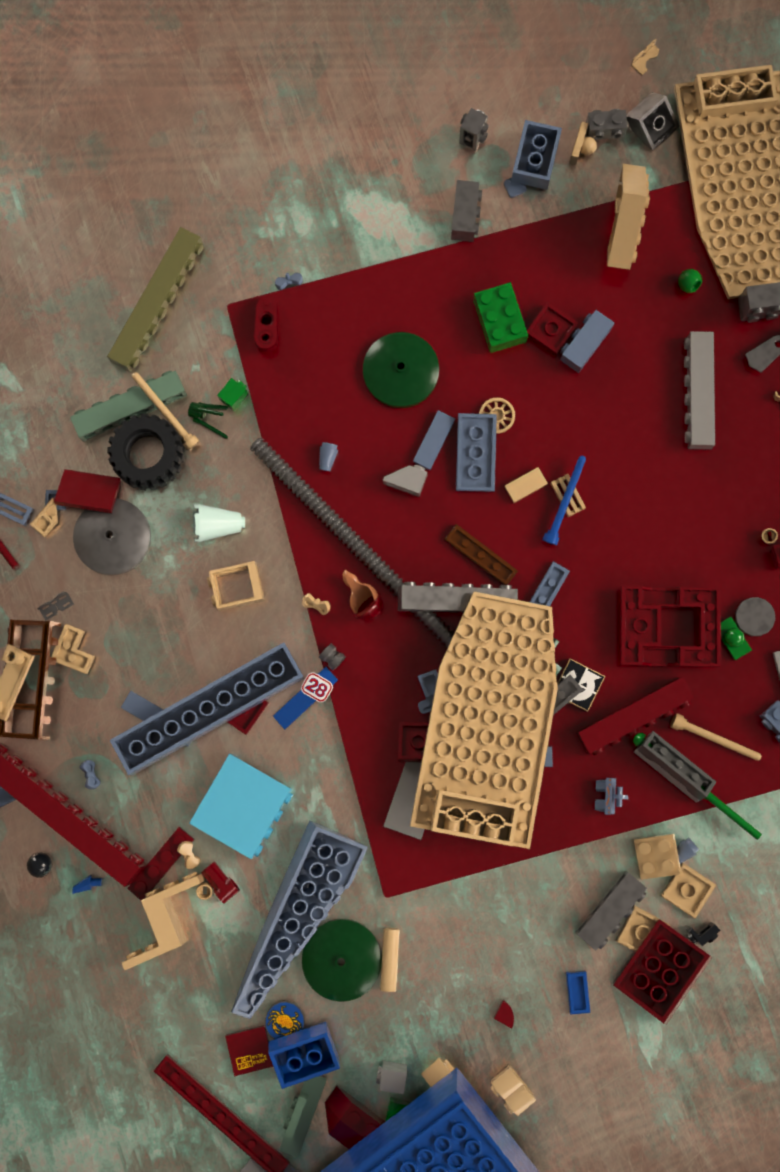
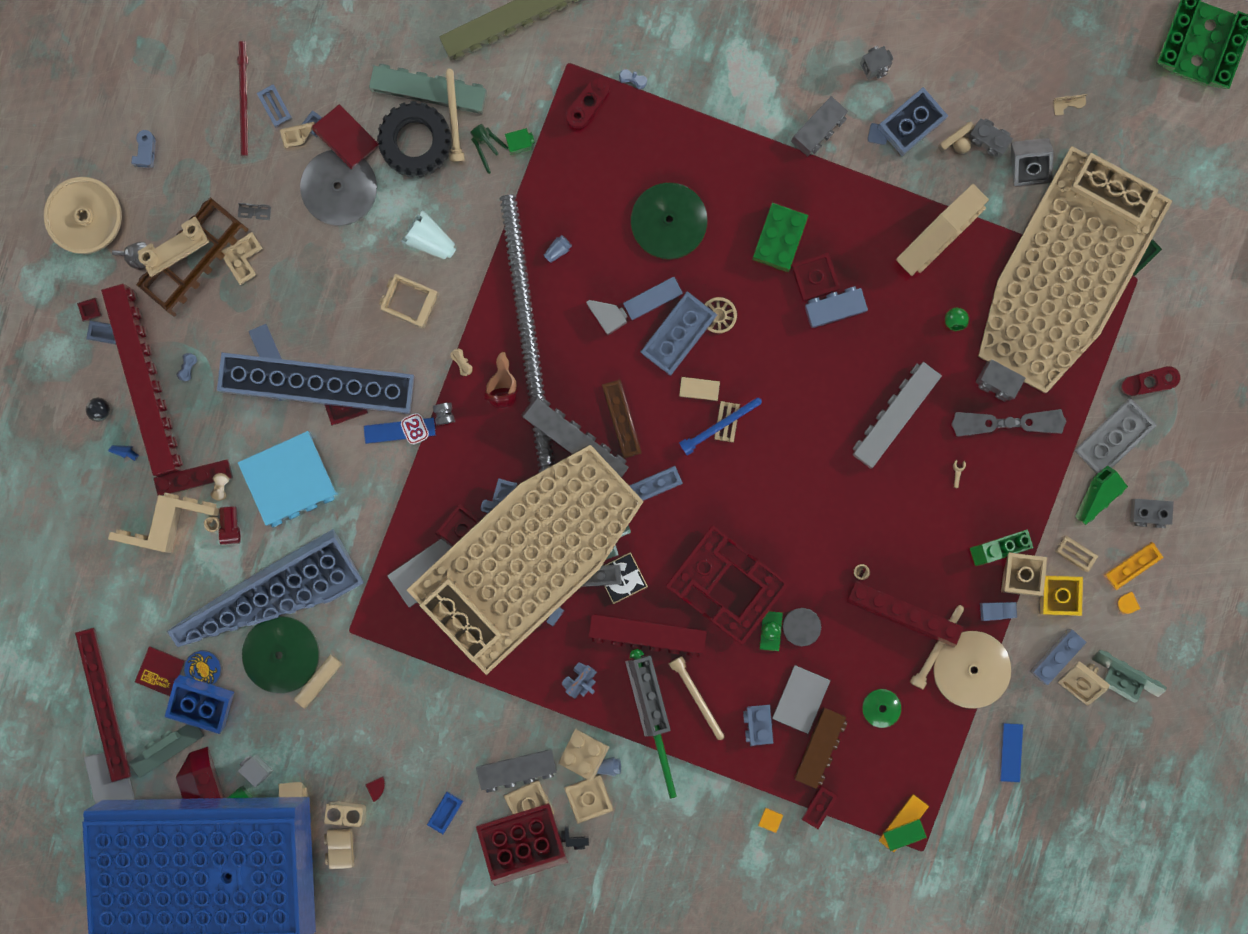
camera: 30 degrees right, 5 degrees up
none -> tan piece [324,801,366,828]

